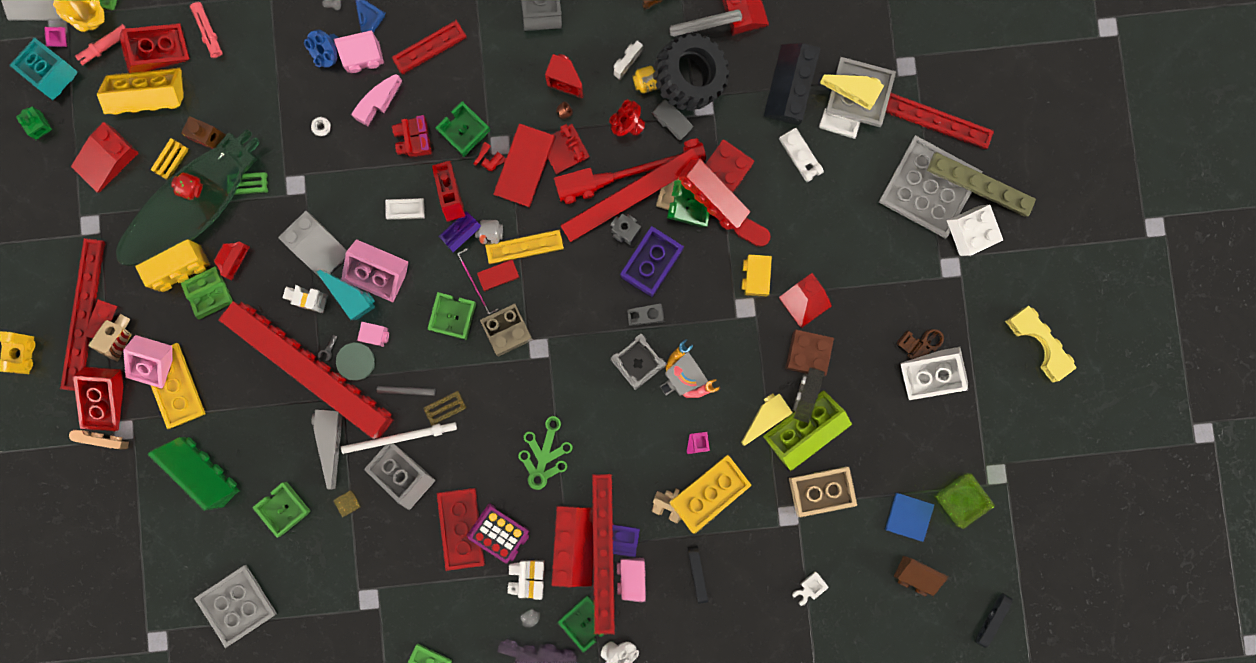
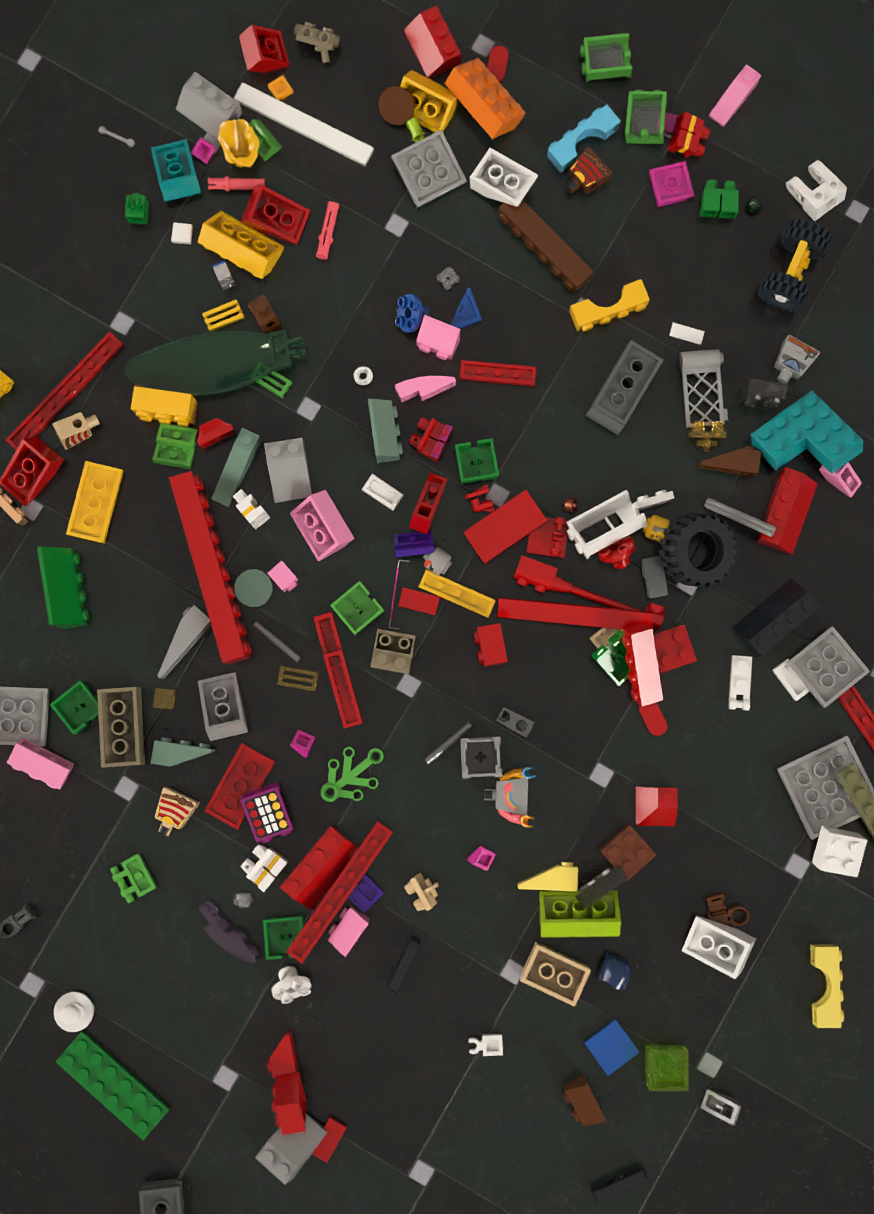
camera: 40 degrees right, 0 degrees up
slope [71,122,139,193] -> none
red plate [84,300,117,338] -> none
bright pink slope [124,335,173,388] -> none
red head [171,172,203,200] -> none
bright green piece [252,482,311,538] -> none
teal slope [317,270,375,320] -> none
dark grey hand [318,335,337,361] -> none
white bar [341,422,457,454] -> none
red slope [545,54,584,98] -> none
dark grey brick [610,214,641,245] -> none
dark purple brick [620,226,684,297] -> none
yellow plate [669,455,752,534] -> none
yellow brick [742,255,772,297] -> none
light yellow slope [820,74,884,110] -> none
none -> bright pink brick [7,737,74,790]
none -> green piece [50,680,99,735]
none -> dark tan slope [97,687,145,768]
none -> sand green slope [151,737,215,766]
none -> torso [155,787,200,836]
none -> white tile [171,223,193,245]
none -> sand green slope [211,428,262,507]
none -> flat silver piece [213,261,235,290]
none -> dark pink slope [290,729,316,758]
none -> red slope [313,611,363,729]
none -> sand green slope [368,399,403,463]
none -> flat silver bar [424,722,473,764]
none -> red brick [474,623,508,668]
none -> white door [566,490,648,559]
none -> dark blue helmet [596,952,632,990]
none -> light grey slope [701,1089,741,1126]

